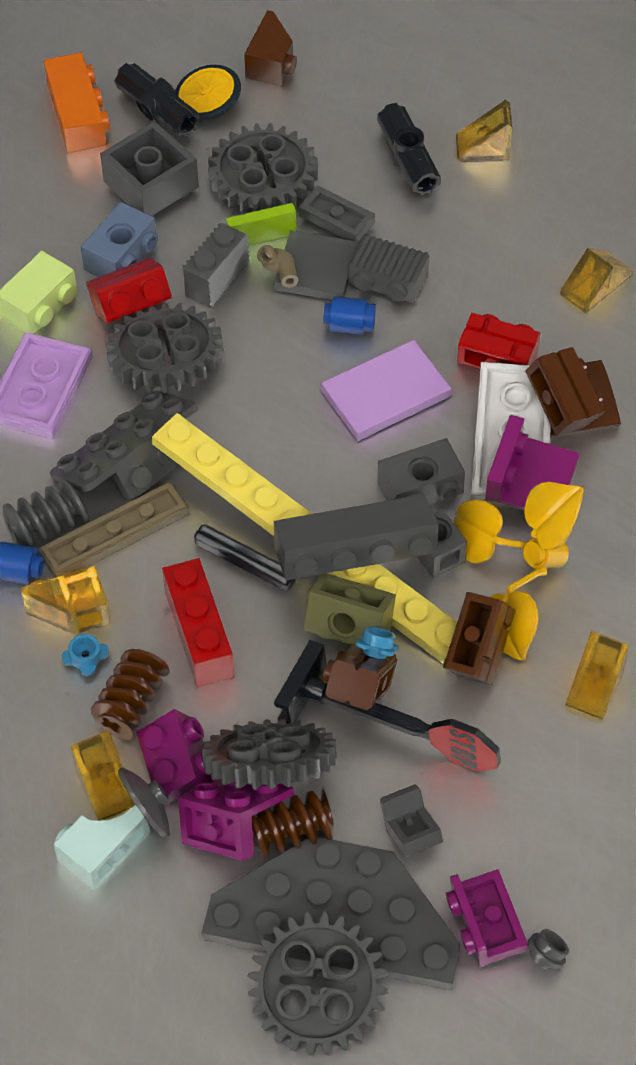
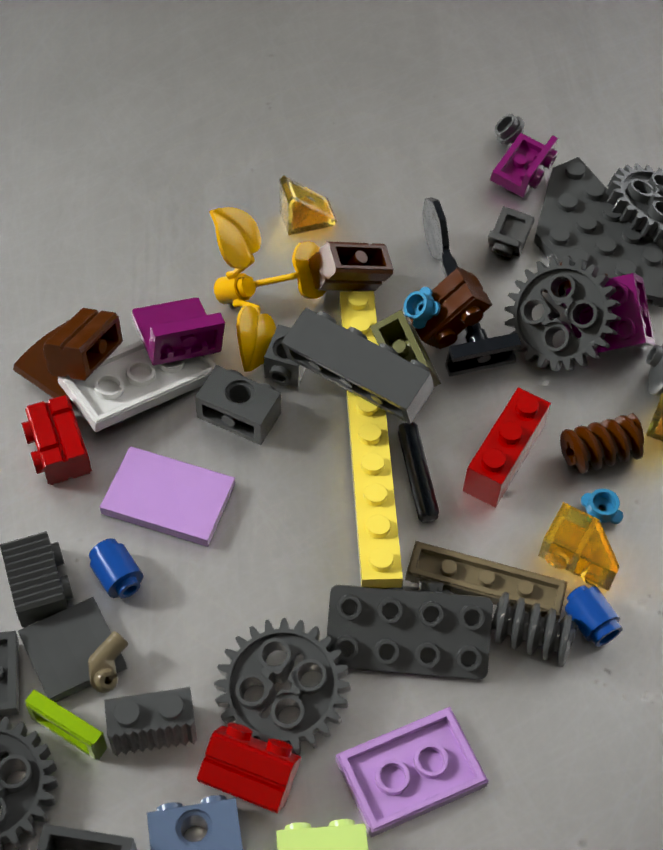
camera: 135 degrees left, 0 degrees up
magenta bracket [136,709,214,805] -> none

